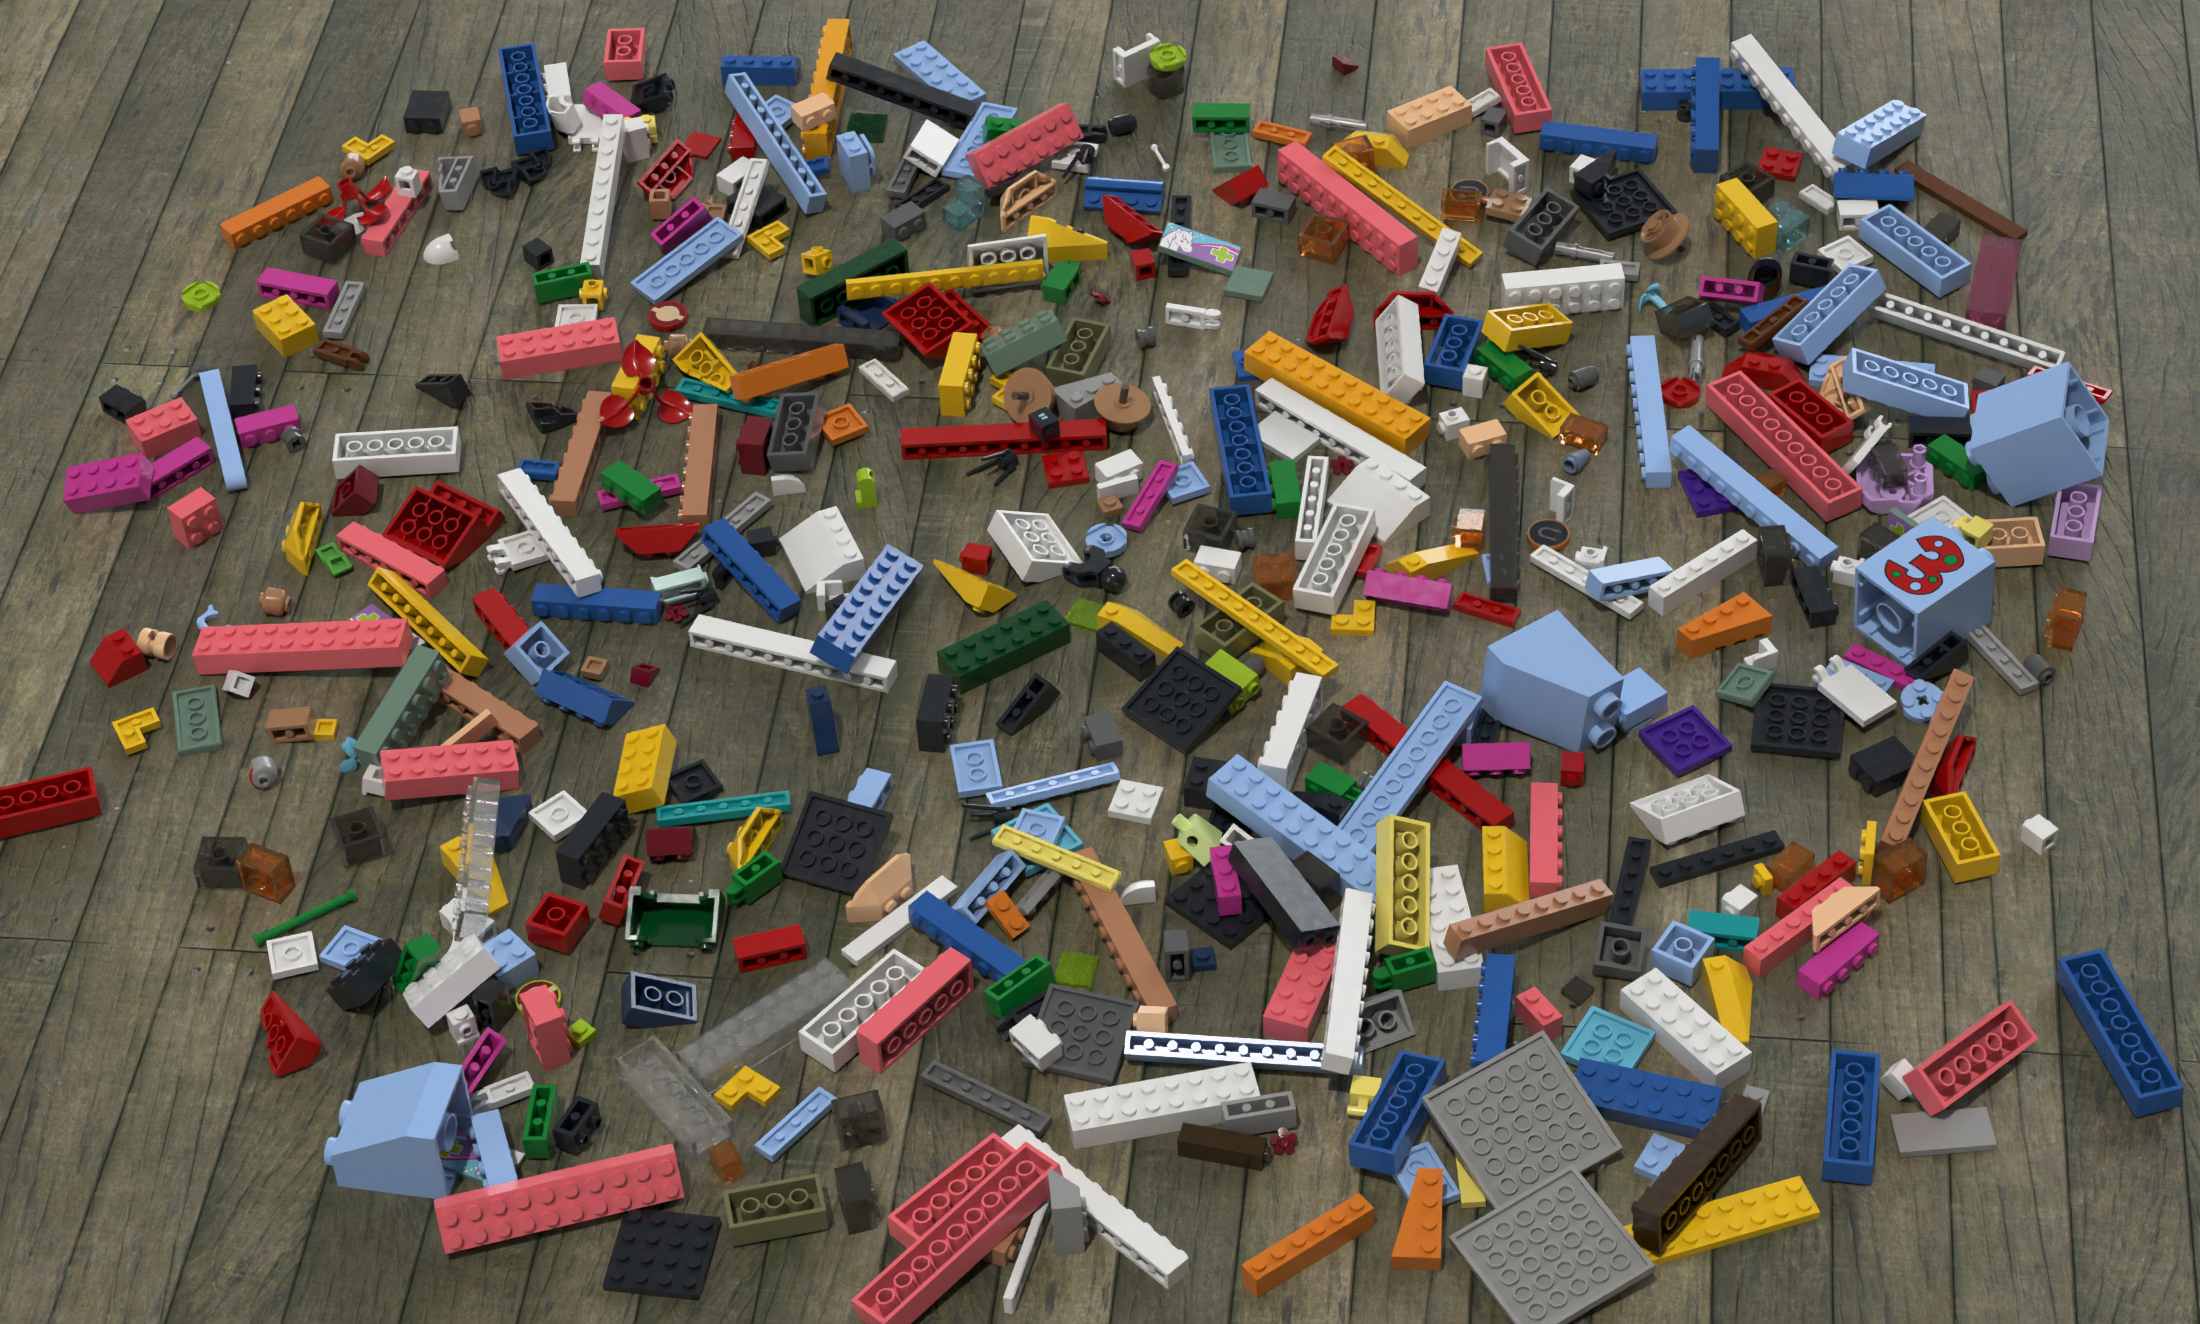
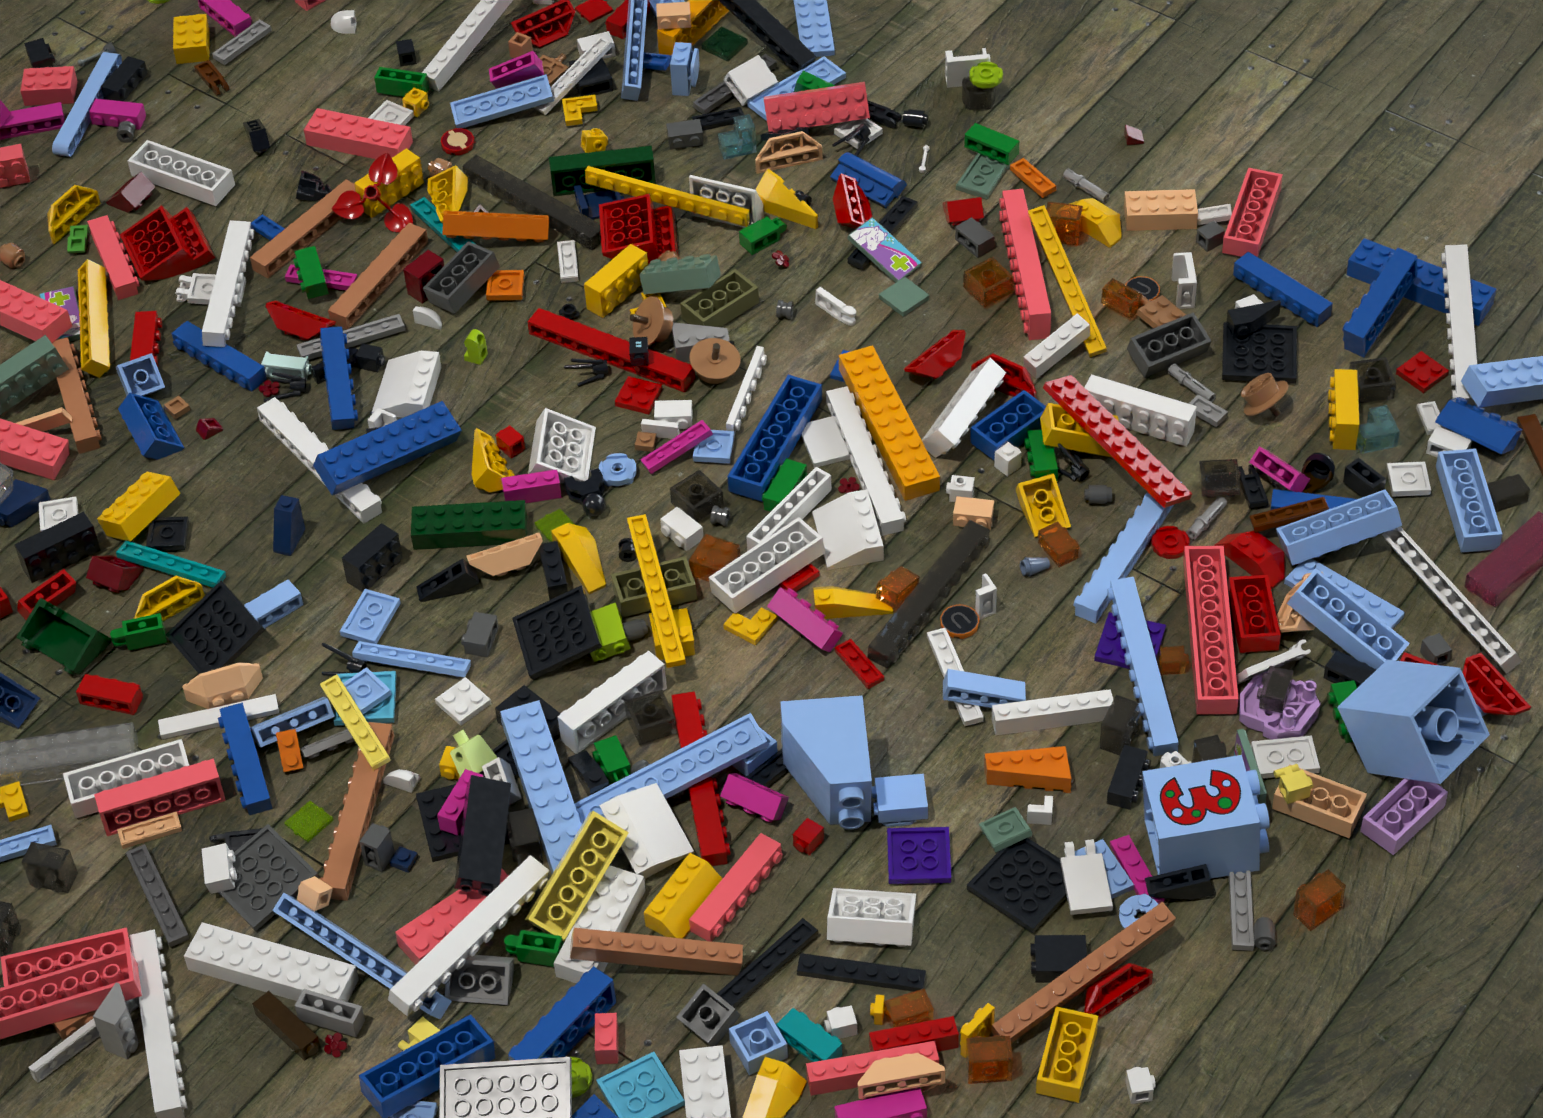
camera: 30 degrees right, 5 degrees up
green brick [984,953,1056,1019] -> none
red brick [1130,248,1156,281] -> none
clear smoke tile [1561,976,1594,1006] -> none
white brick [1575,546,1608,570] -> none
medium azure plant [1638,283,1673,315] -> none
none -> light nougat tile [117,812,182,849]
none -> light nougat wedge [466,532,543,576]
none -> dark pink brick [501,469,562,503]
none -> black plate [559,304,580,320]
none -> white slope [599,783,695,879]
none -> plate [1043,375,1192,508]

